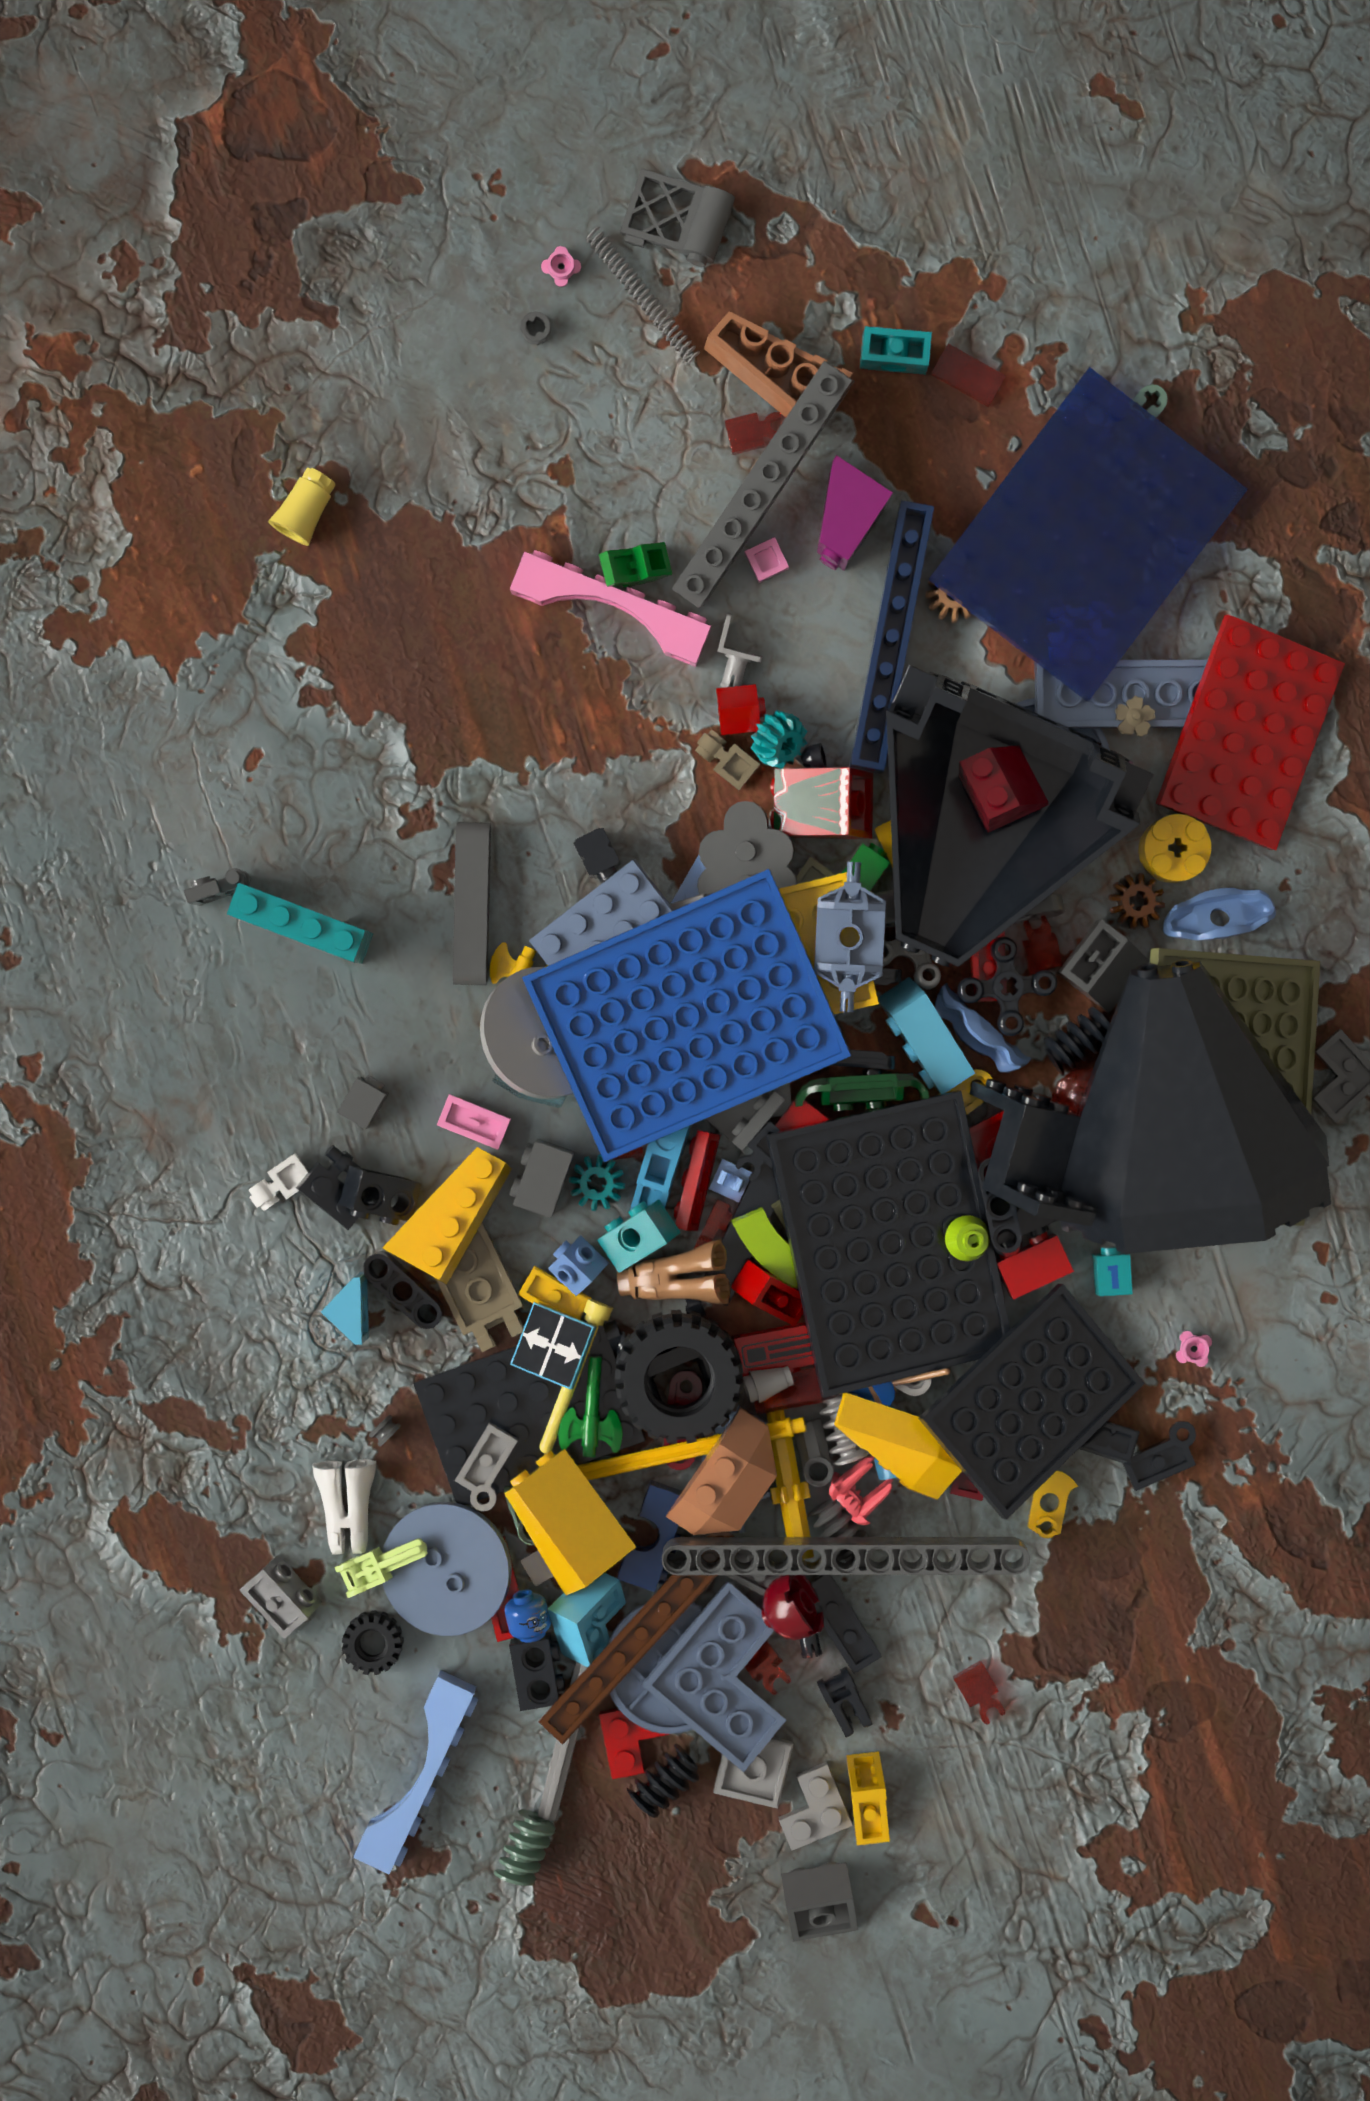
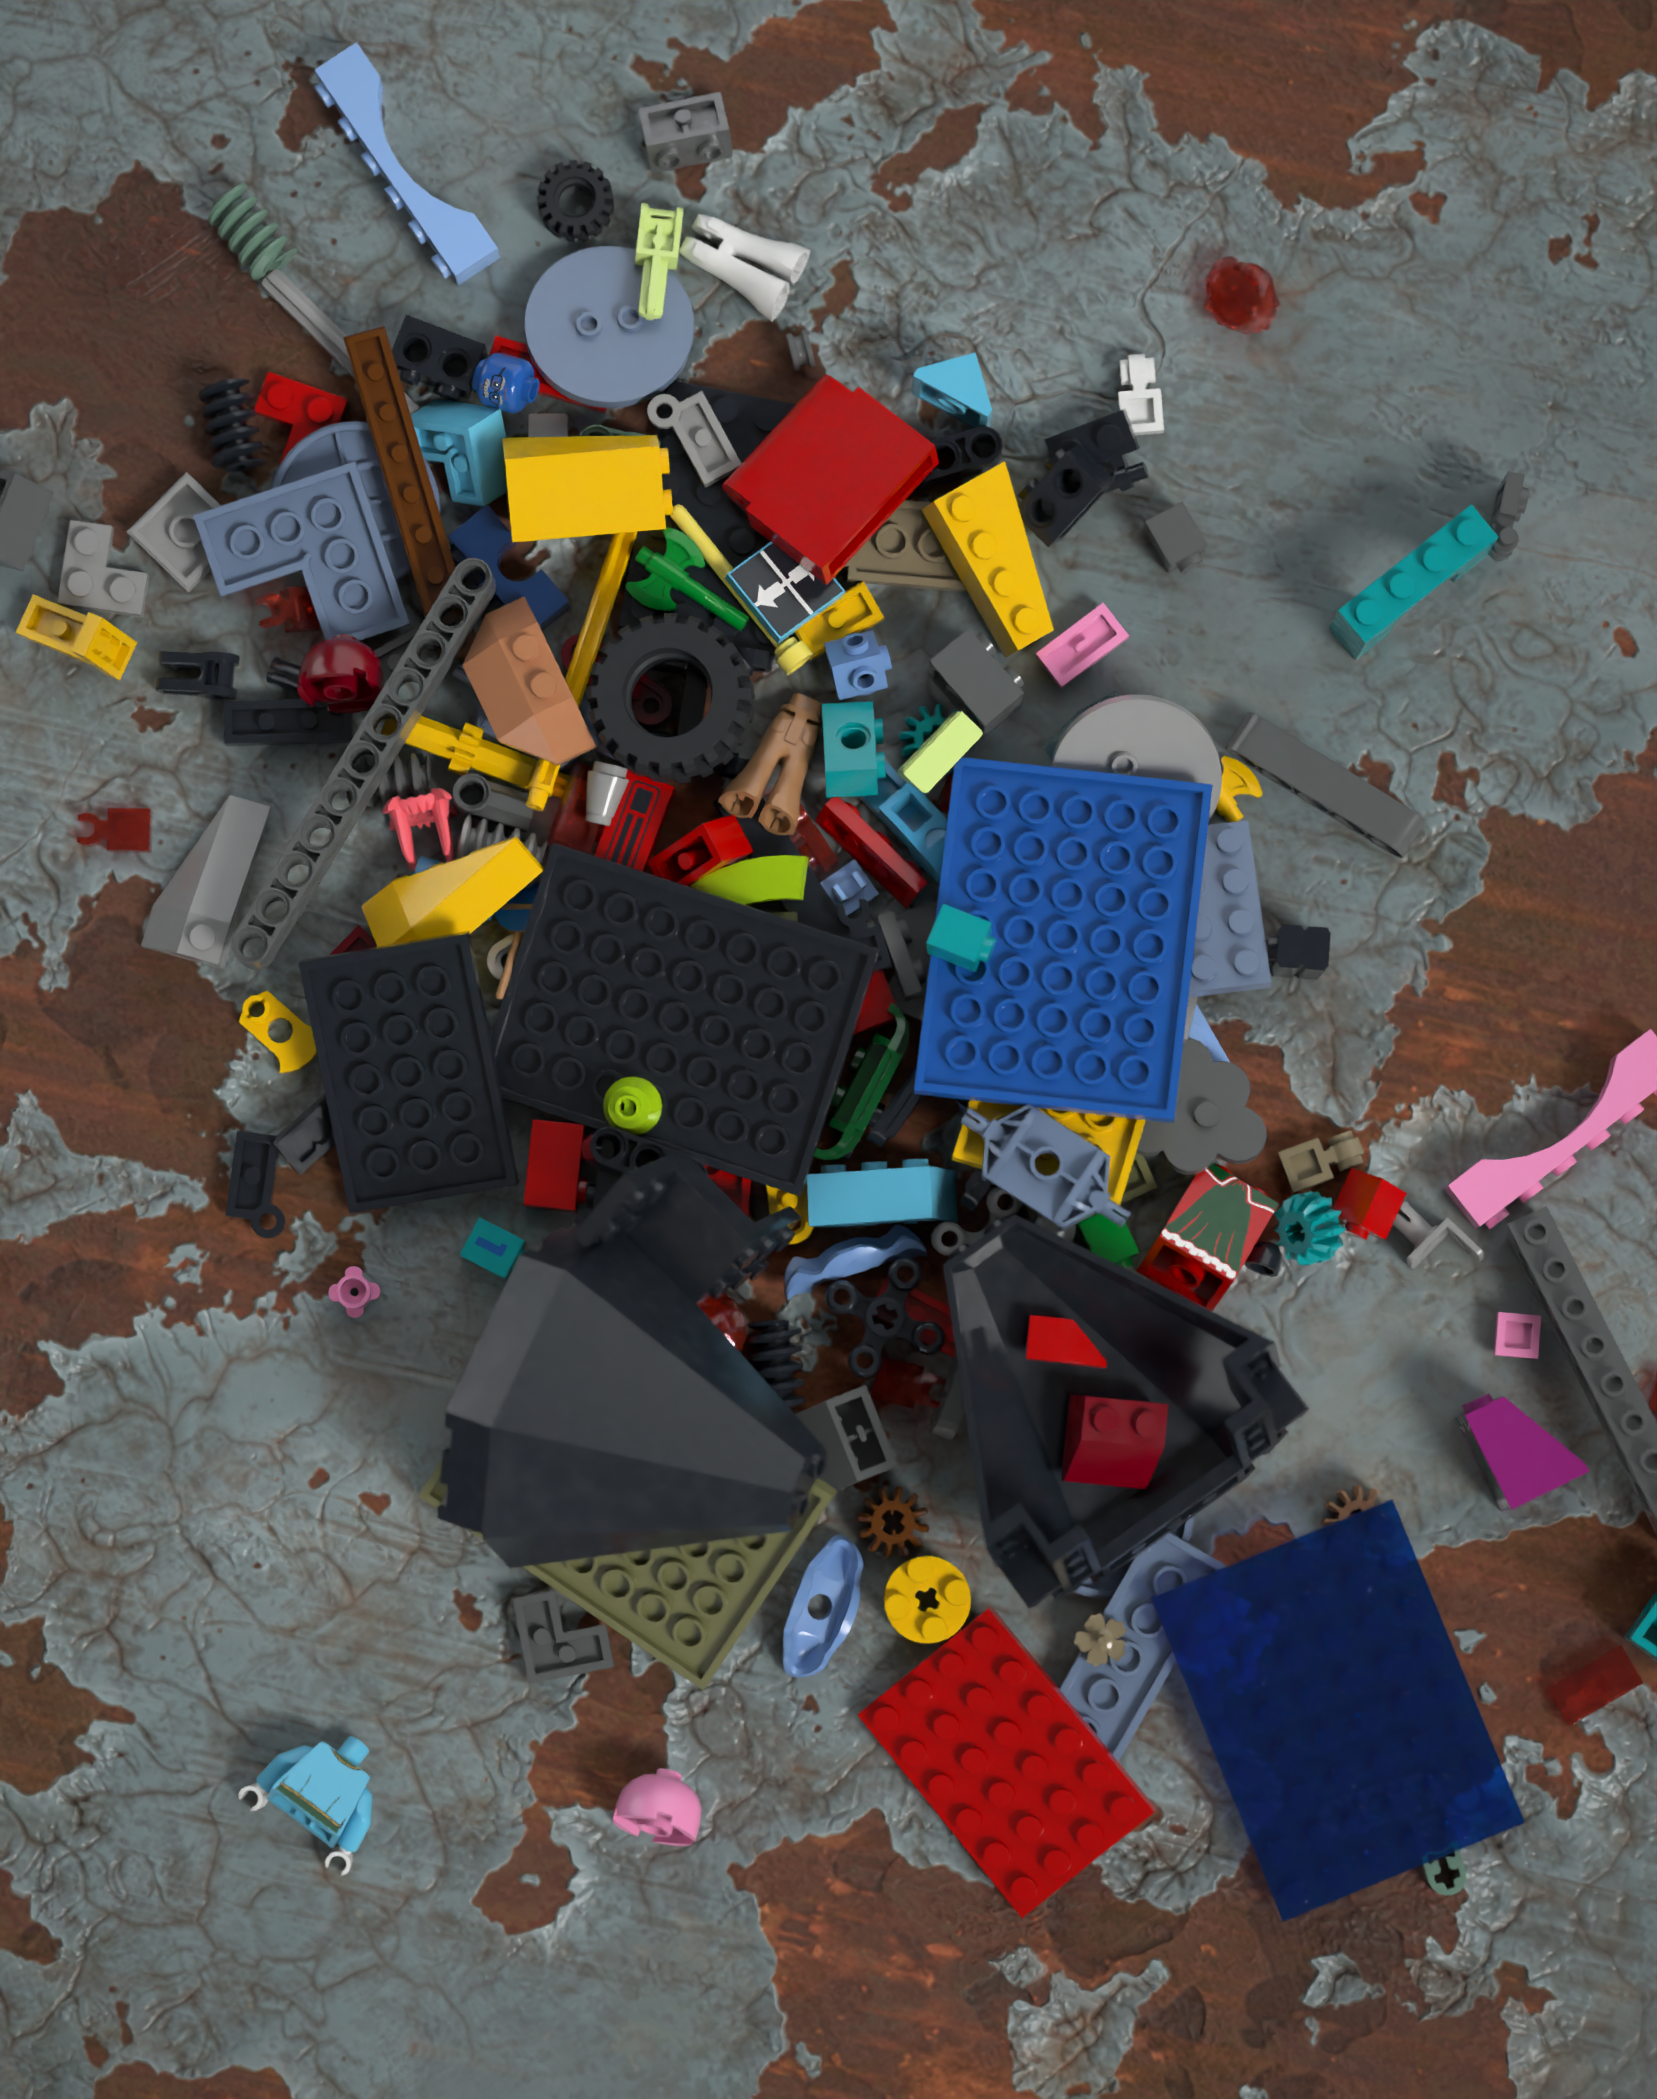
camera: 120 degrees right, 5 degrees down
green brick [599,542,673,588] -> none
dark blue brick [849,500,934,774] -> none
none -> light grey wedge [141,795,272,970]
none -> red piece [722,374,939,585]
none -> yellowish green slope [897,711,983,793]
none -> teal brick [926,904,996,972]
none -> red slope [1026,1315,1107,1369]
none -> clear red hair [1204,256,1280,334]

